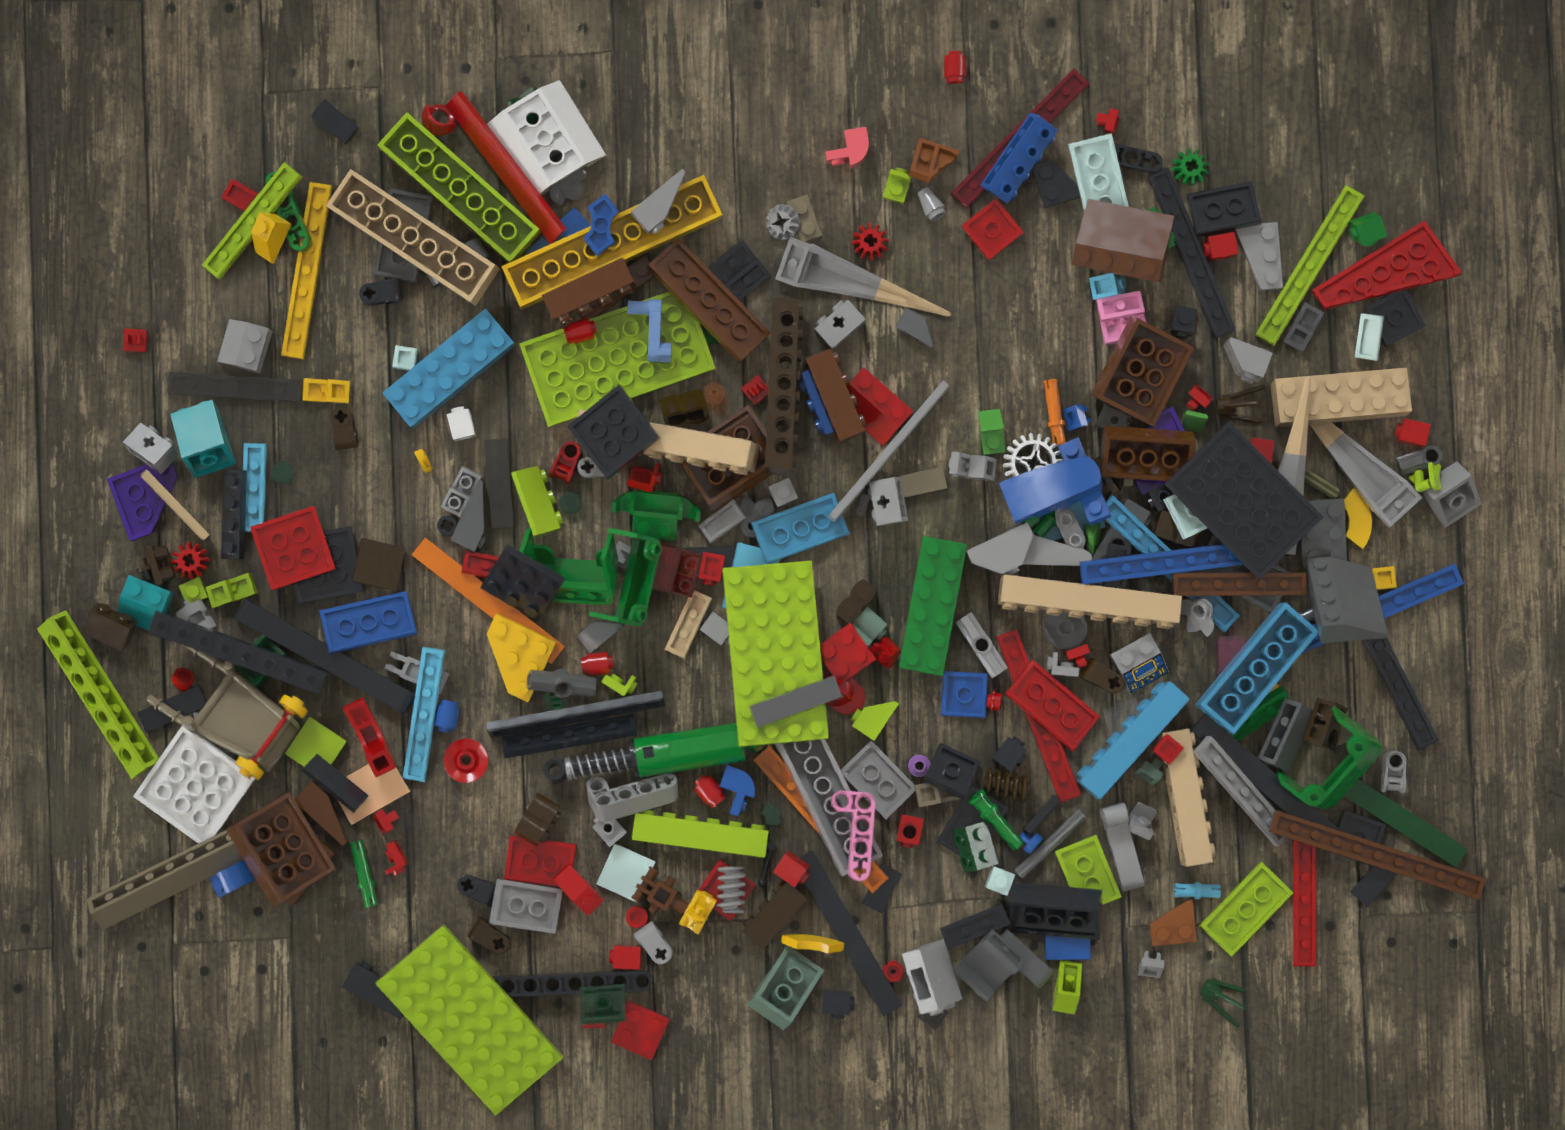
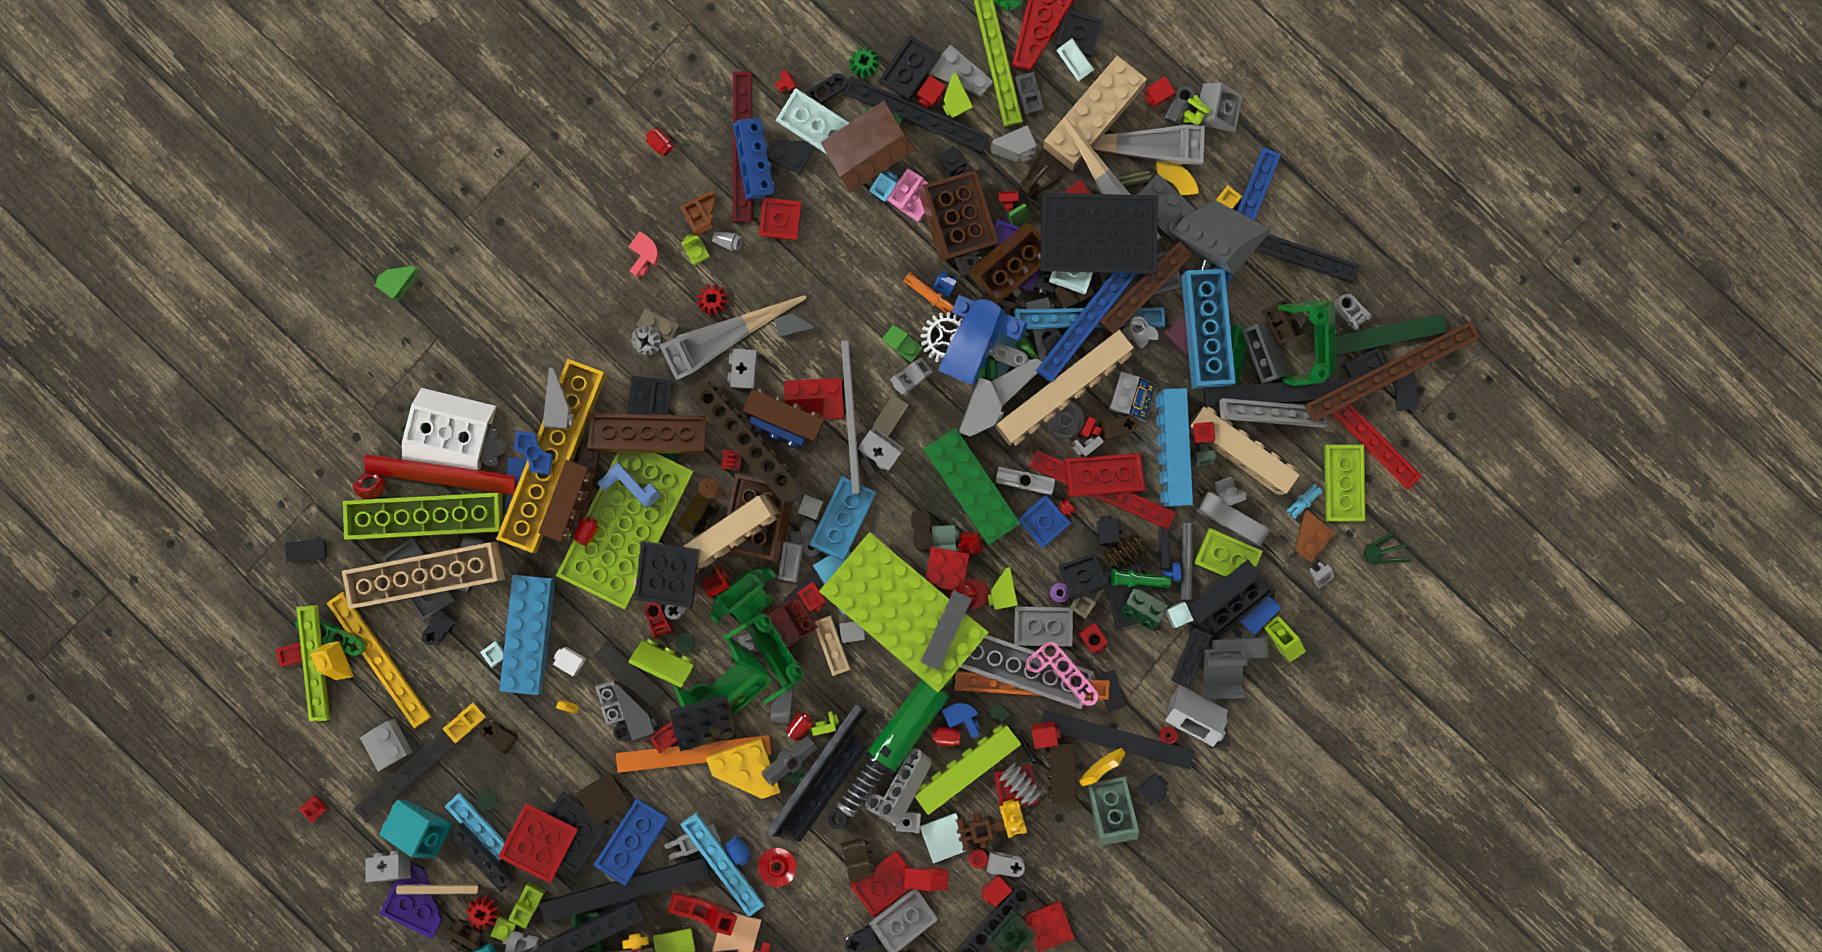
camera: 40 degrees left, 0 degrees up
none -> lime slope [943,72,974,118]

